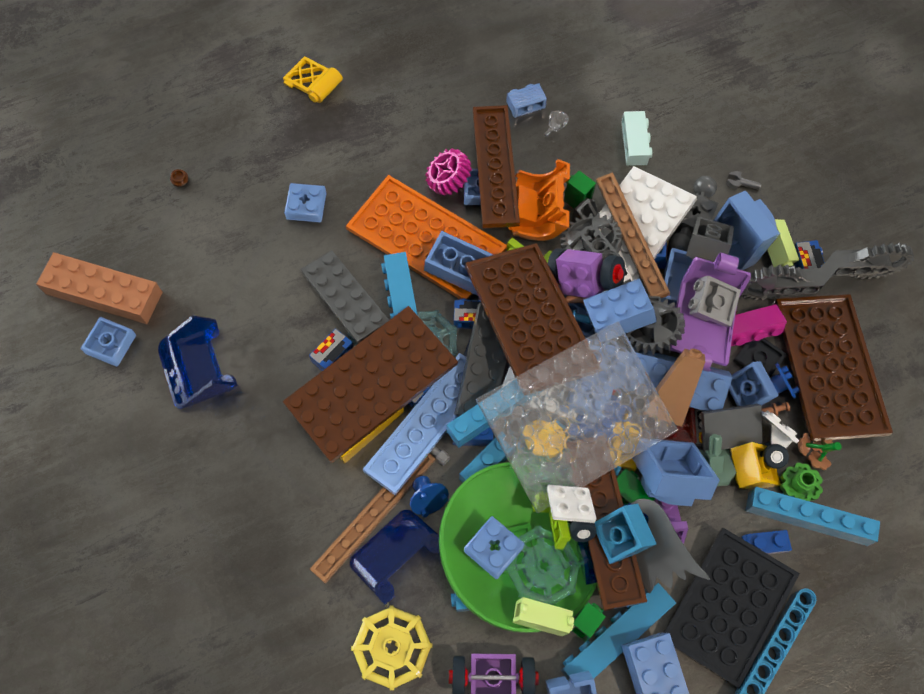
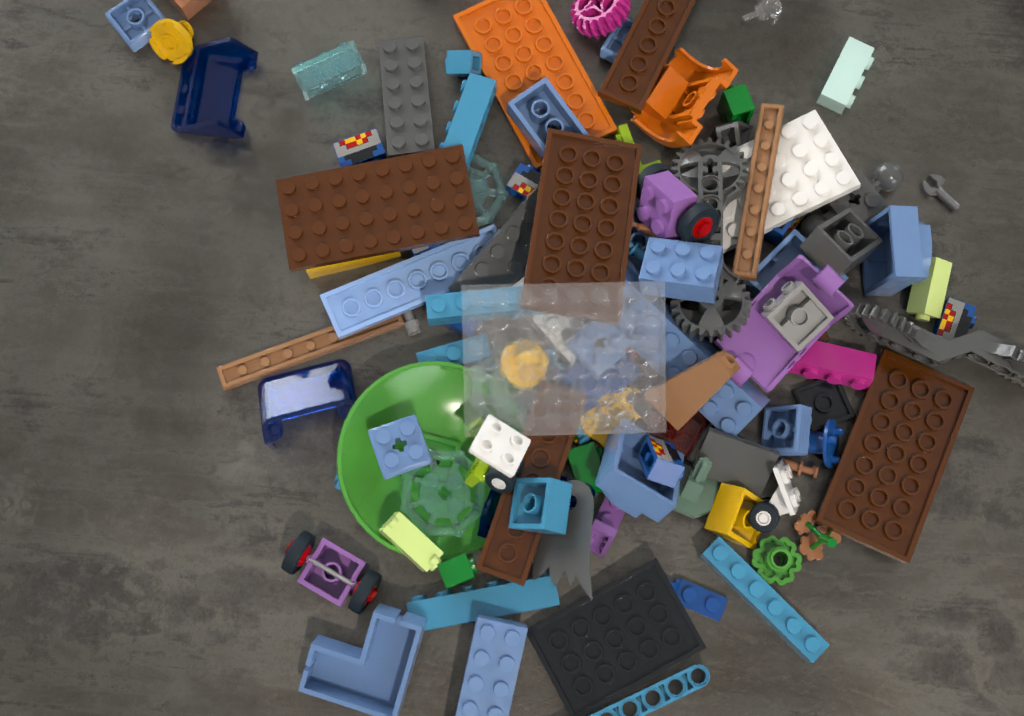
camera: 30 degrees right, 10 degrees up
light yellow plate [351,605,433,691] -> none
blue piece [410,476,449,517] -> none
none -> yellow tile [149,18,194,64]
none -> clear light blue brick [291,40,367,101]
none -> dark azure brick [445,50,482,77]
none -> brick [637,435,685,488]

